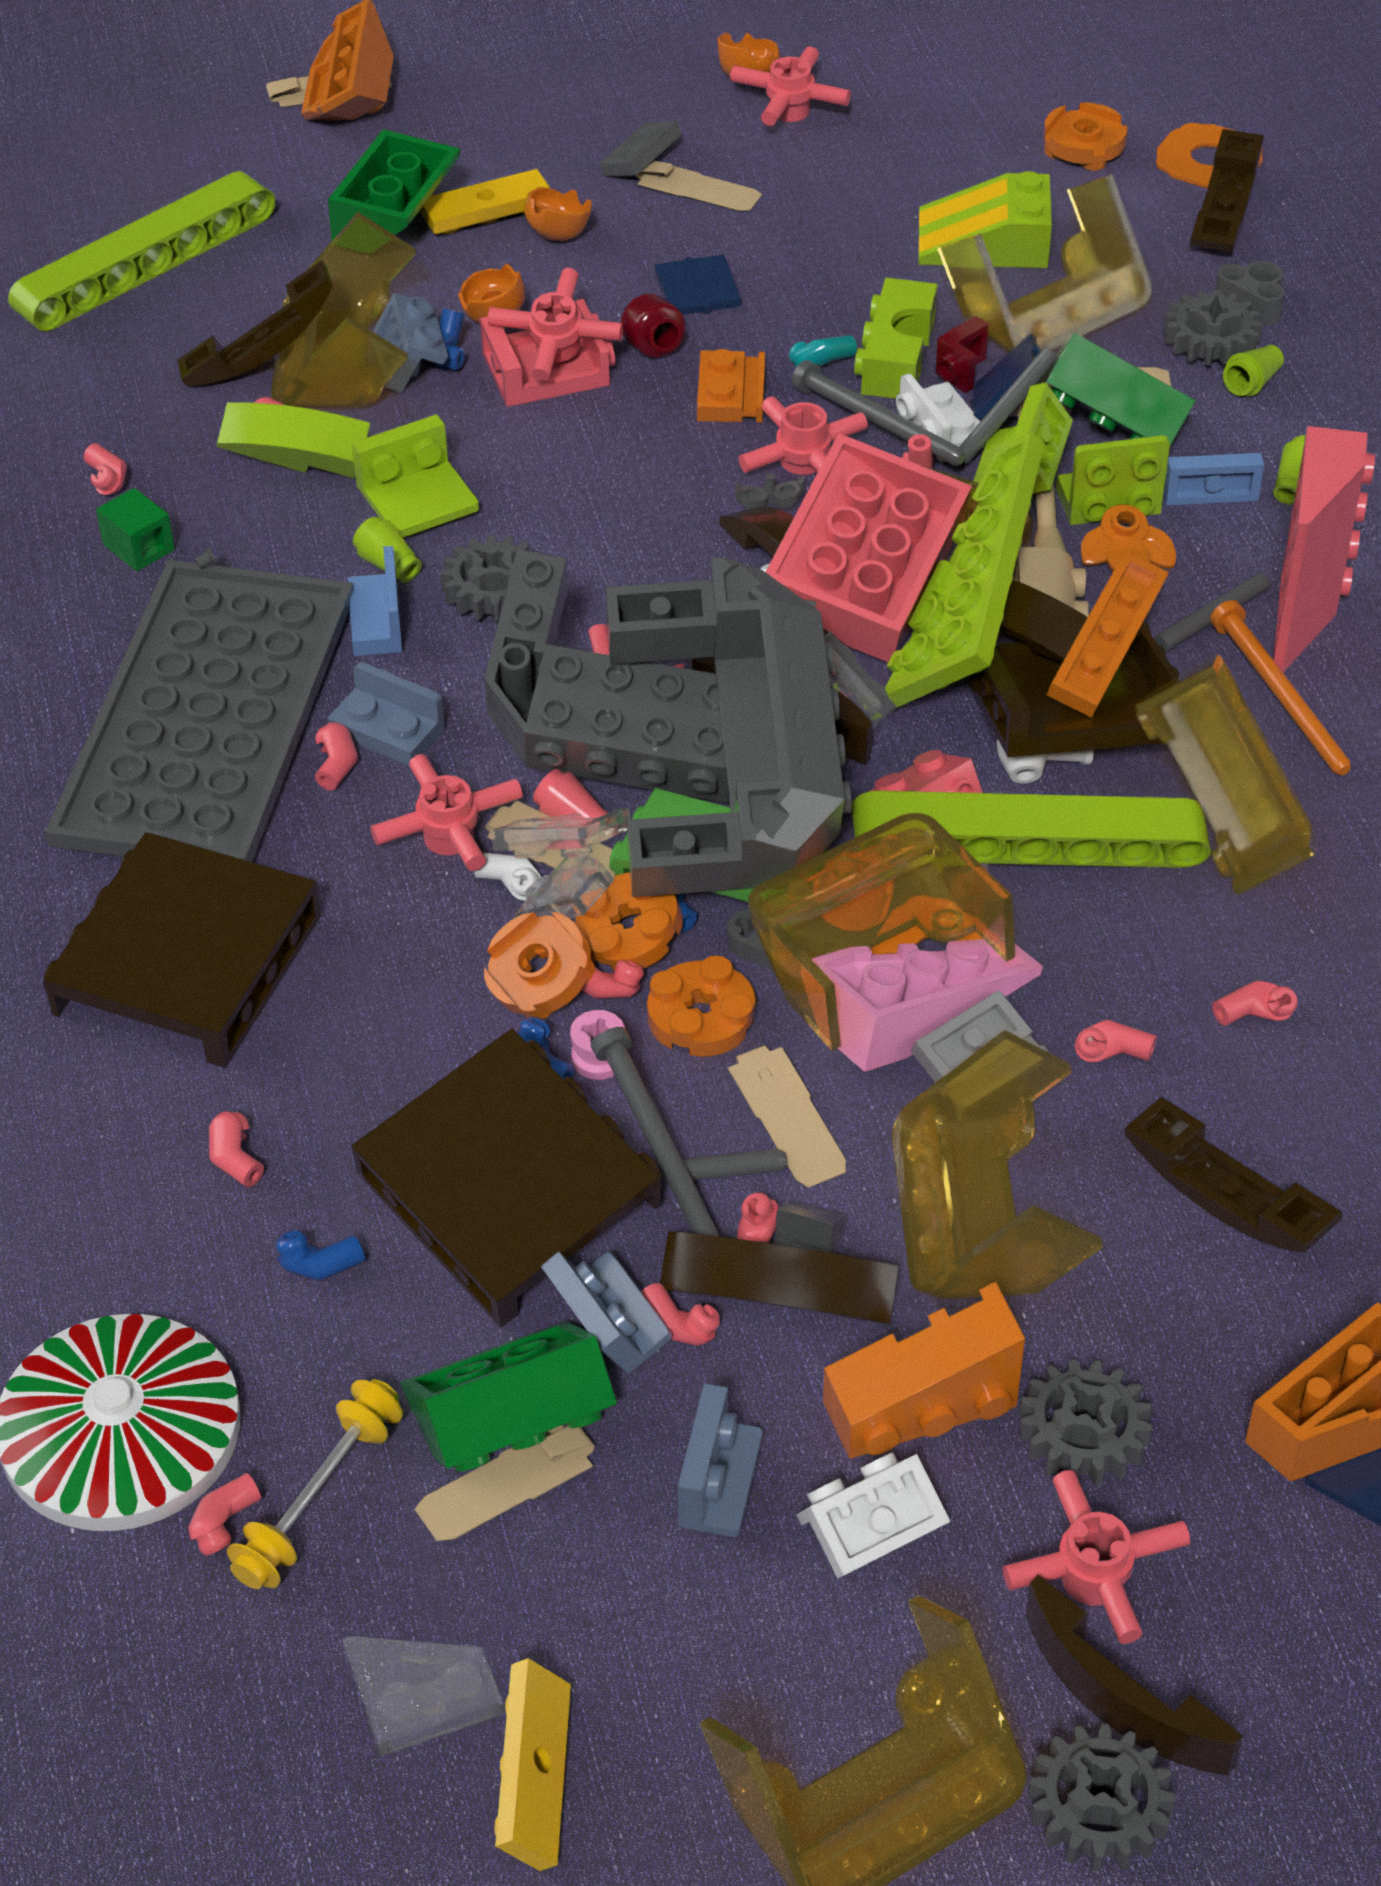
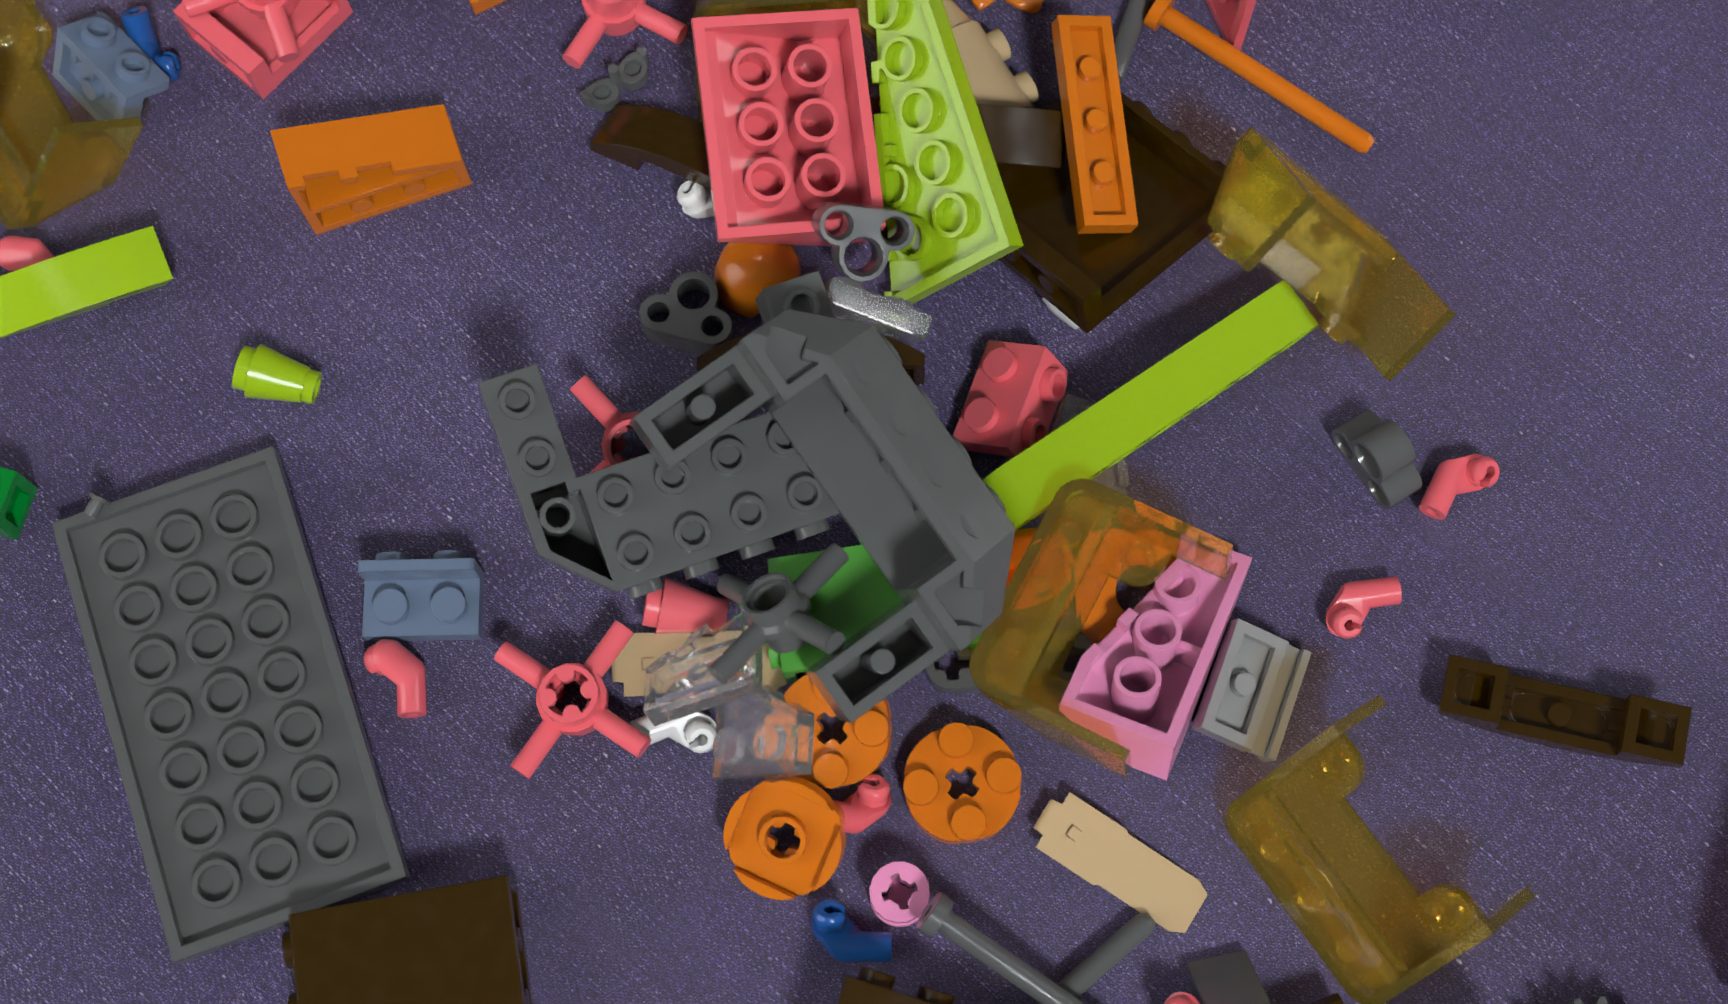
camera: 30 degrees left, 25 degrees up
medium blue panel [348,546,402,656] -> none
lime bracket [352,414,479,538] -> none
dark grey gear [441,535,540,621] -> none
none -> orange wedge [270,104,472,235]
none -> dark grey bar [708,543,849,685]
none -> dark grey piece [812,201,914,282]
none -> dark grey piece [1331,409,1422,510]

